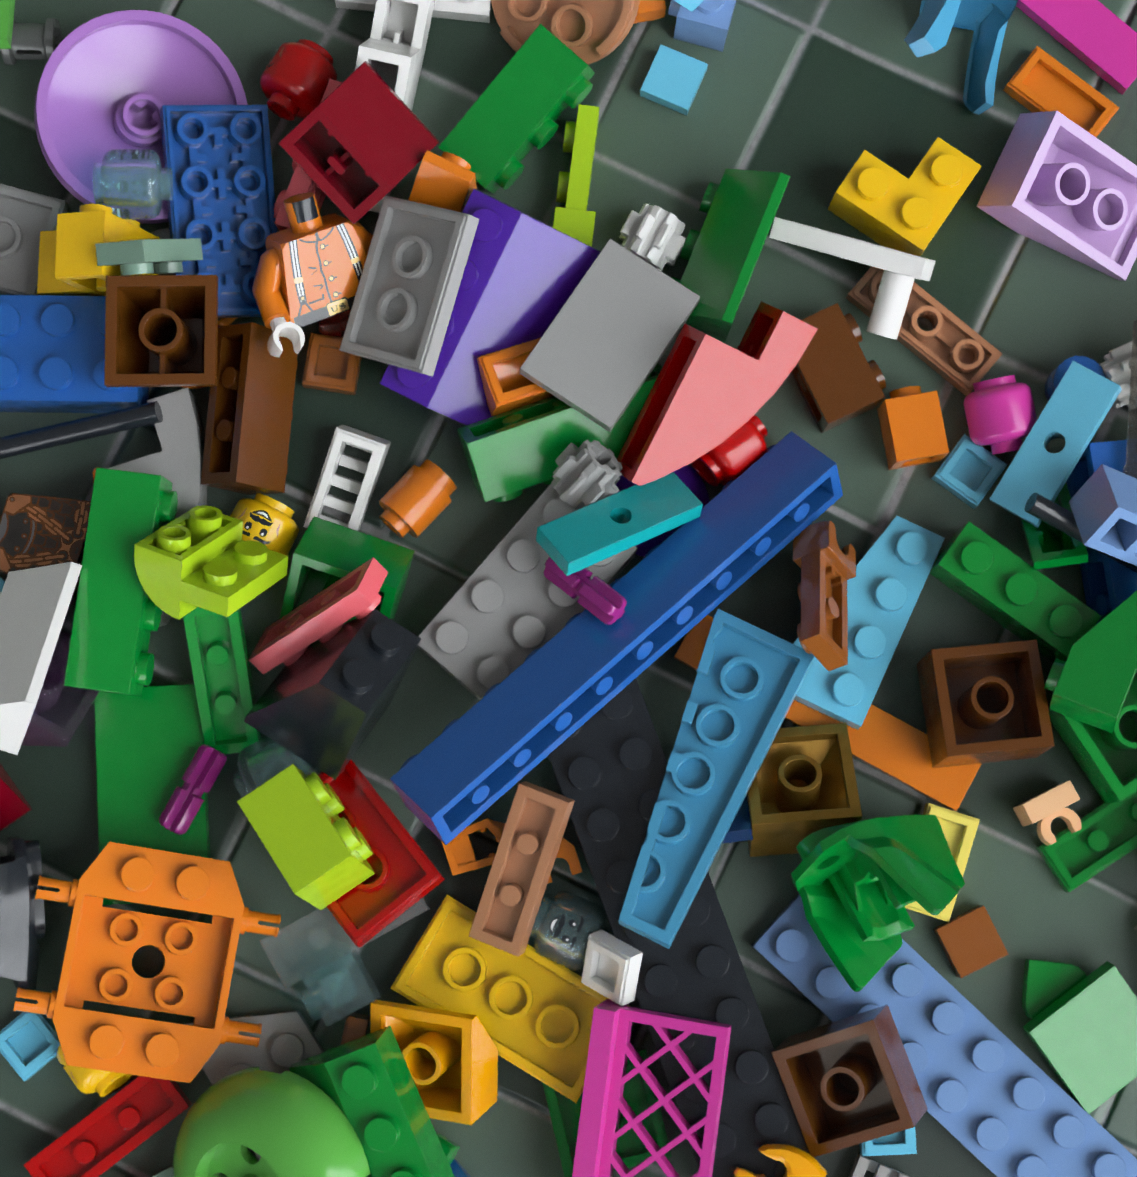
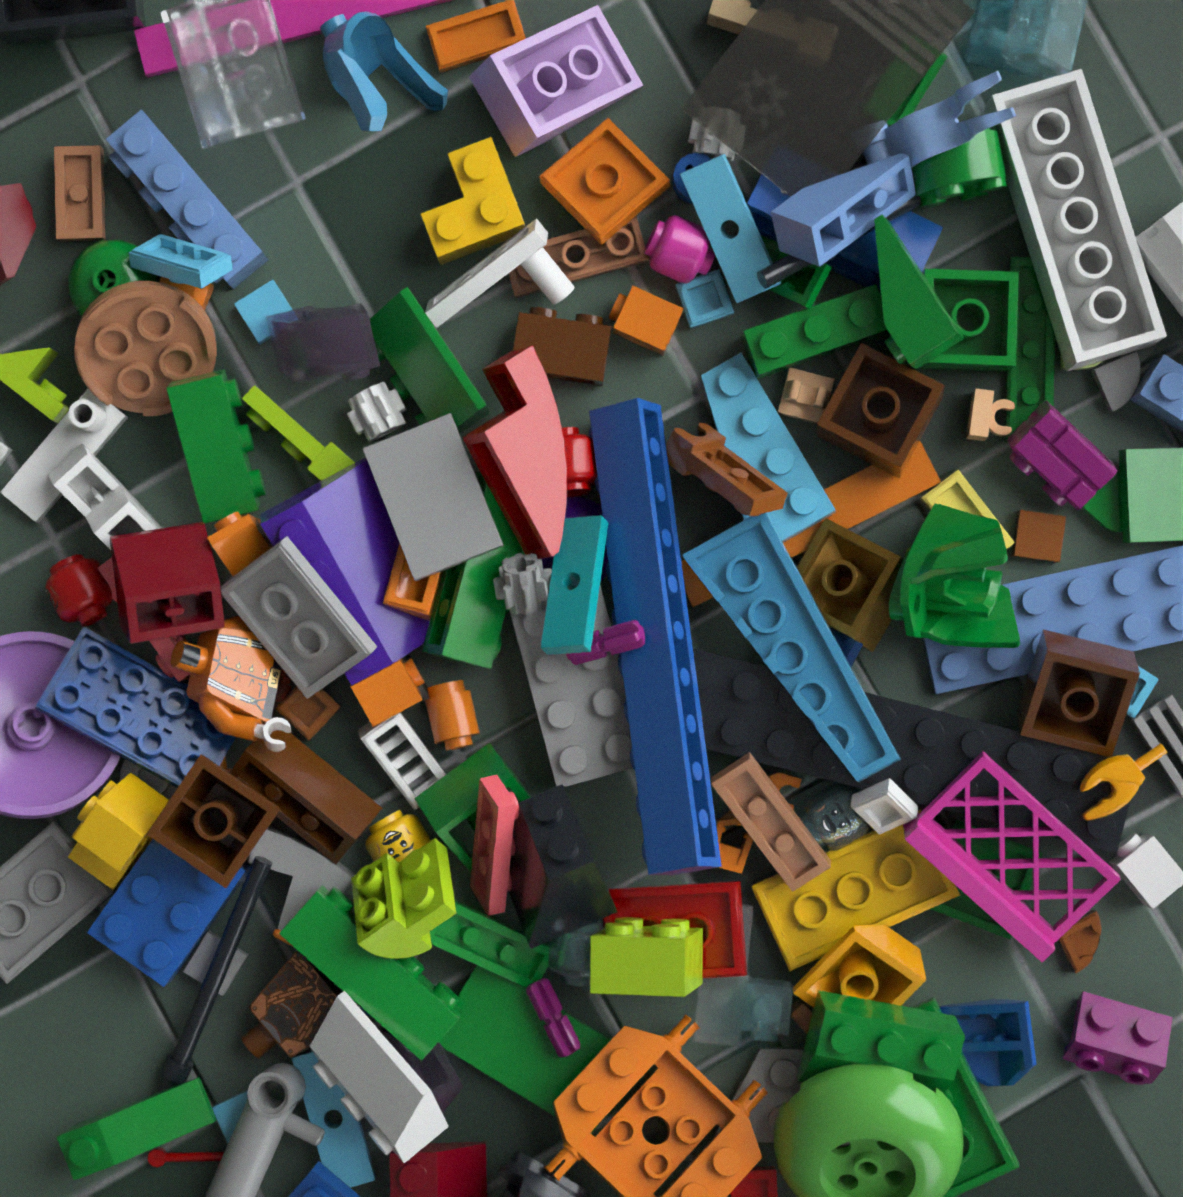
camera: 50 degrees left, 5 degrees up
clear light blue head [93,149,173,219] -> none
sand green plate [95,238,203,276] -> none
none -> light grey tile [183,930,249,996]
none -> clear purple brick [265,303,380,382]
none -> orange brick [350,658,425,727]
none -> orange tile [539,118,670,245]
none -> light nougat tile [777,367,835,424]
none -> magenta brick [1007,400,1118,510]

